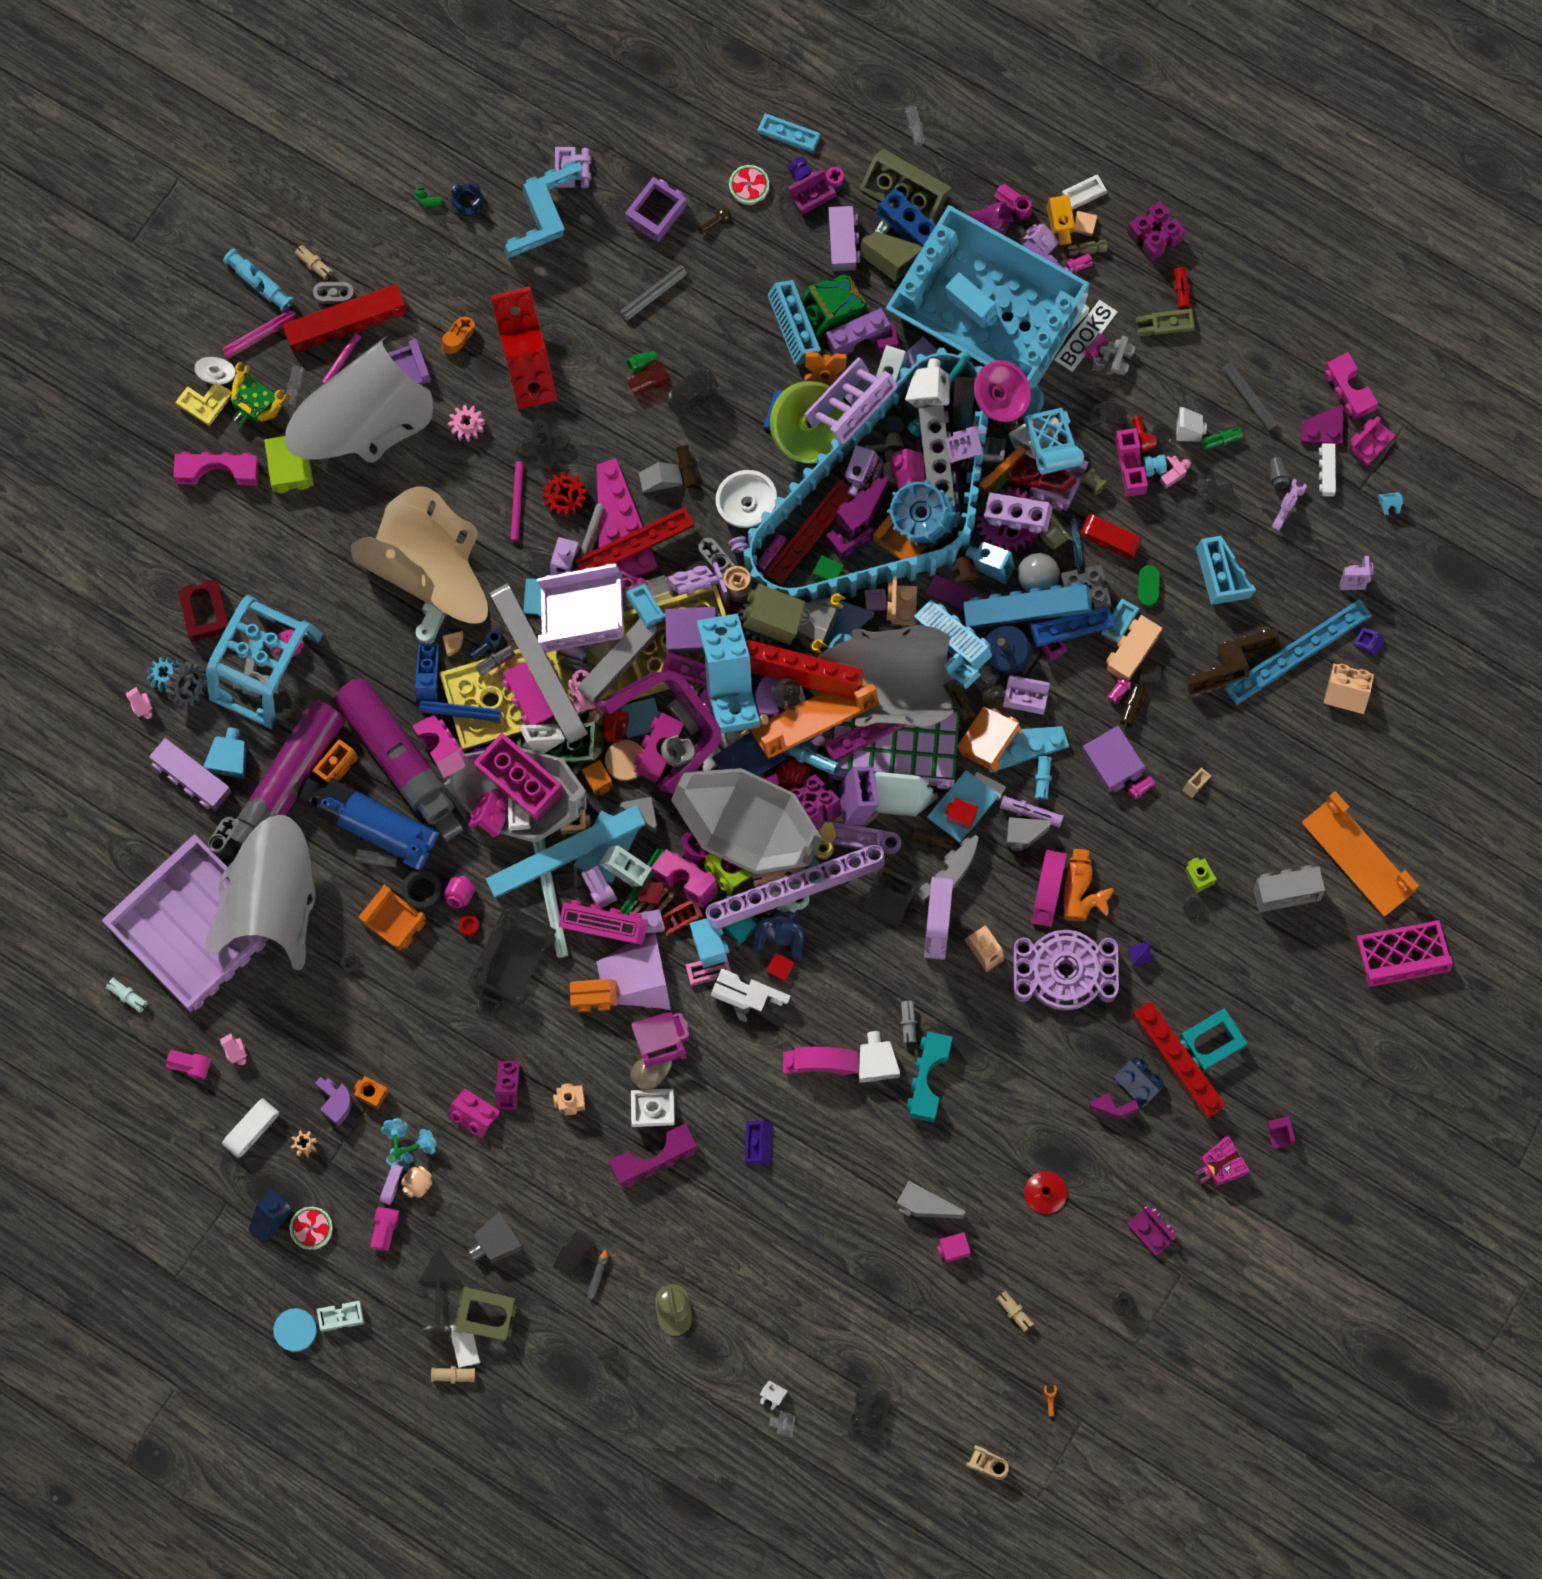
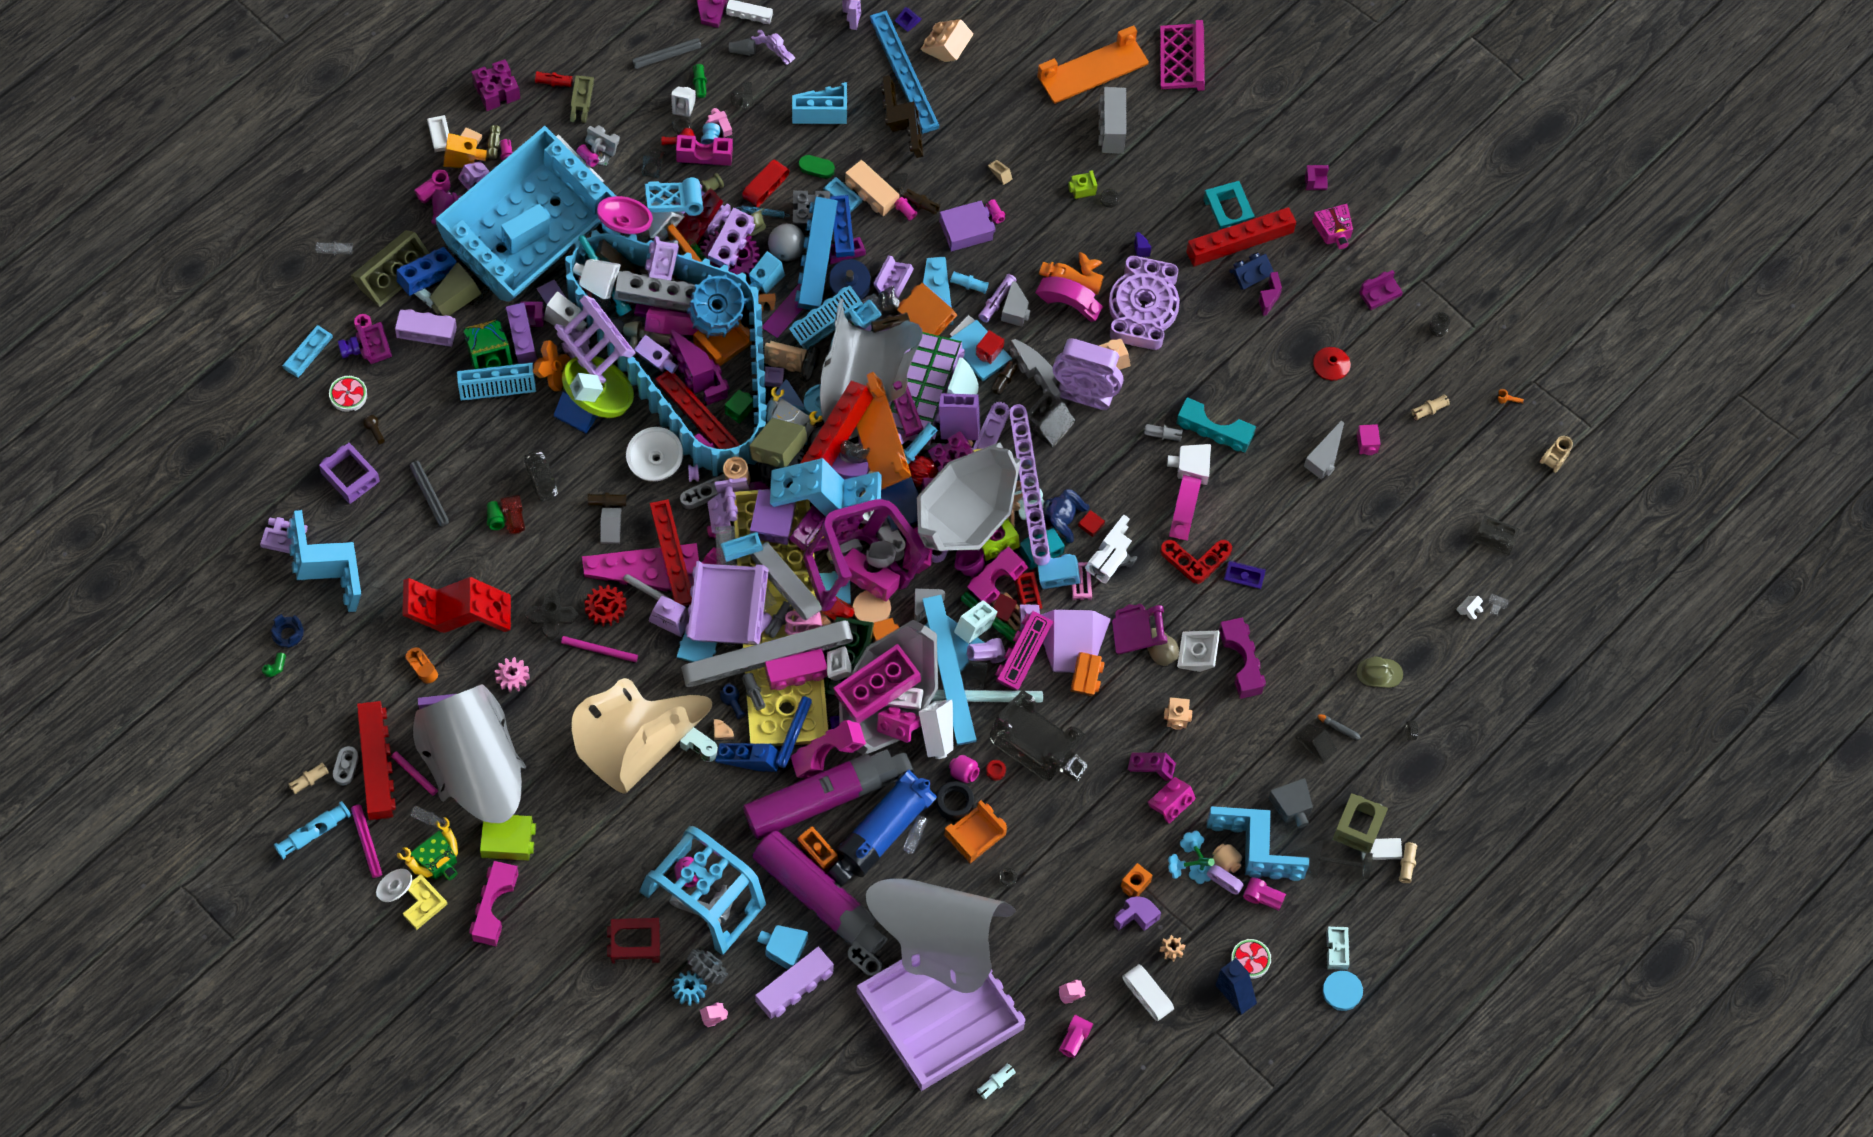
camera: 85 degrees left, 10 degrees down
none -> light aqua brick [570,373,603,402]
none -> white slope [919,700,953,759]
none -> red beam [1160,540,1232,584]
none -> medium azure bracket [1207,806,1309,881]

